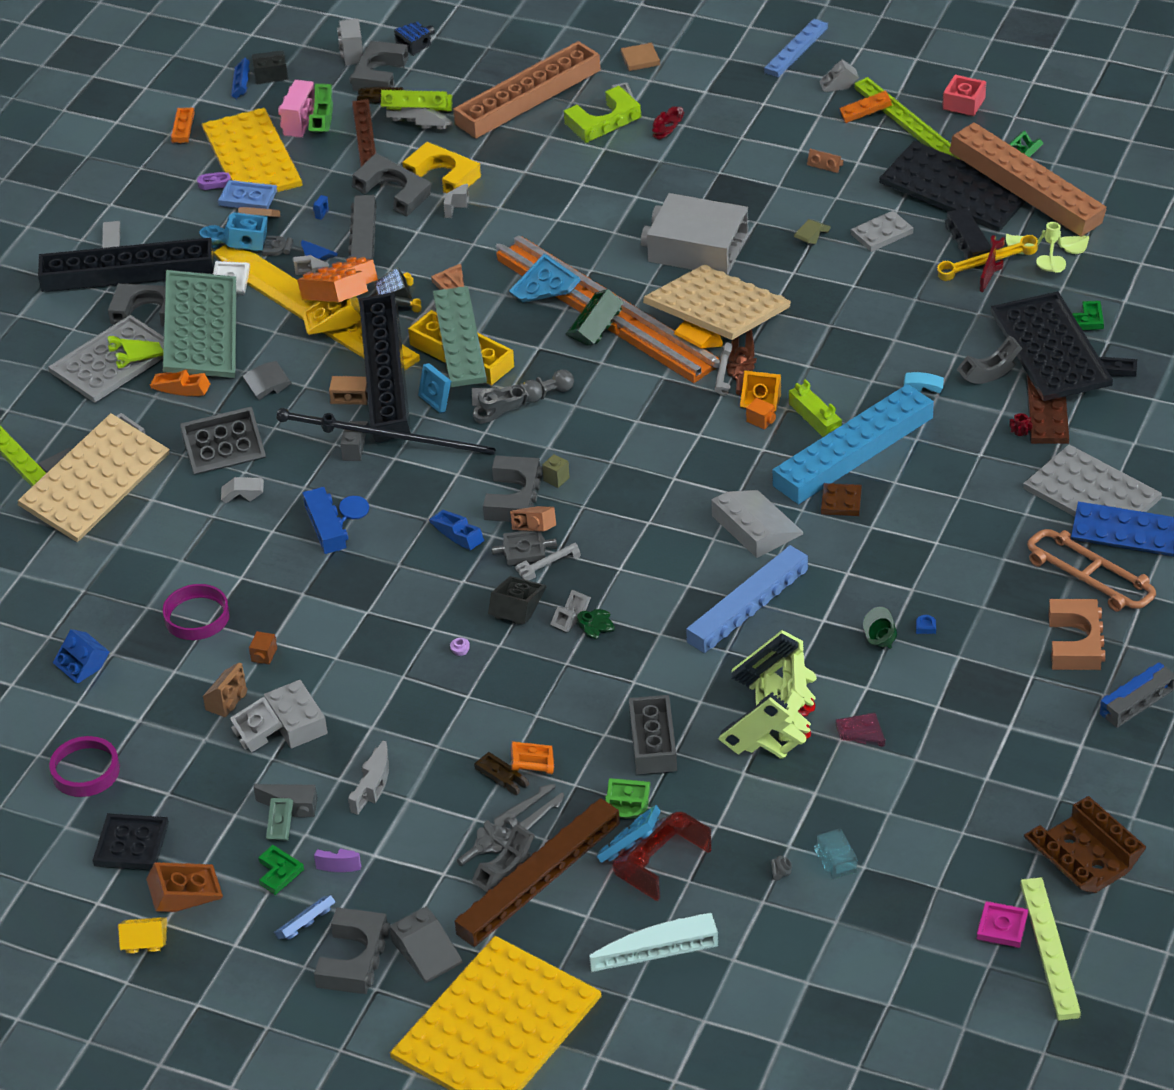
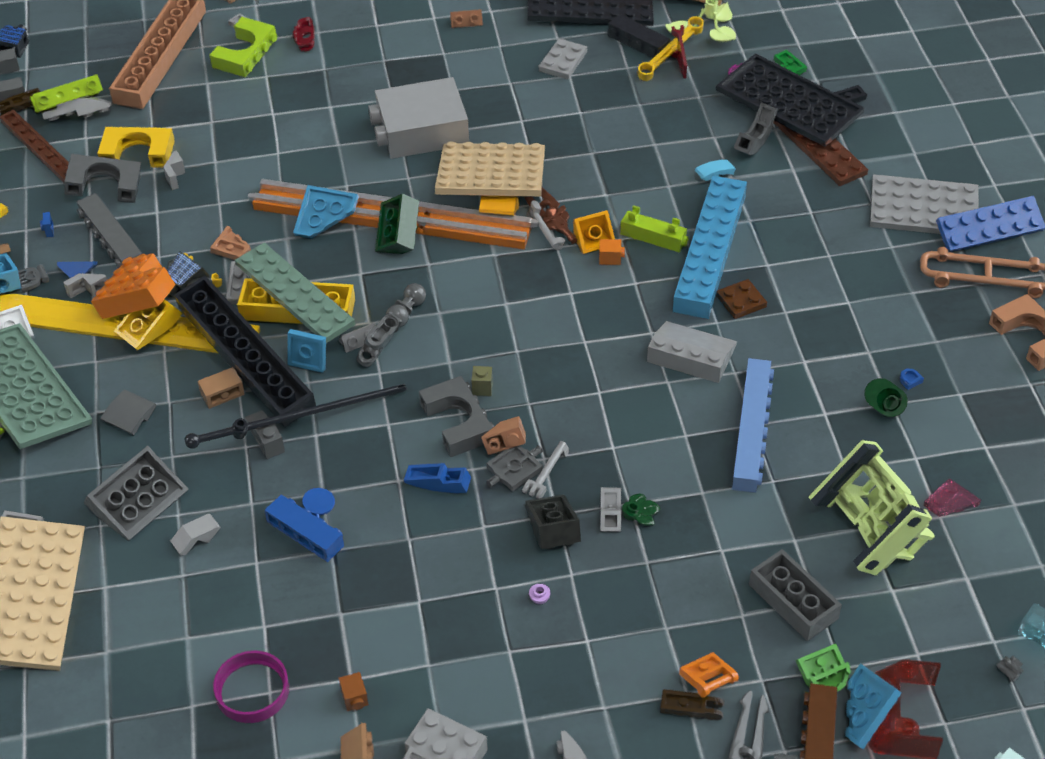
camera: 35 degrees left, 5 degrees up
orange slope [150,370,210,396] -> none
olive slope [794,219,831,244] -> none
dark red gear [1009,413,1033,436] -> none

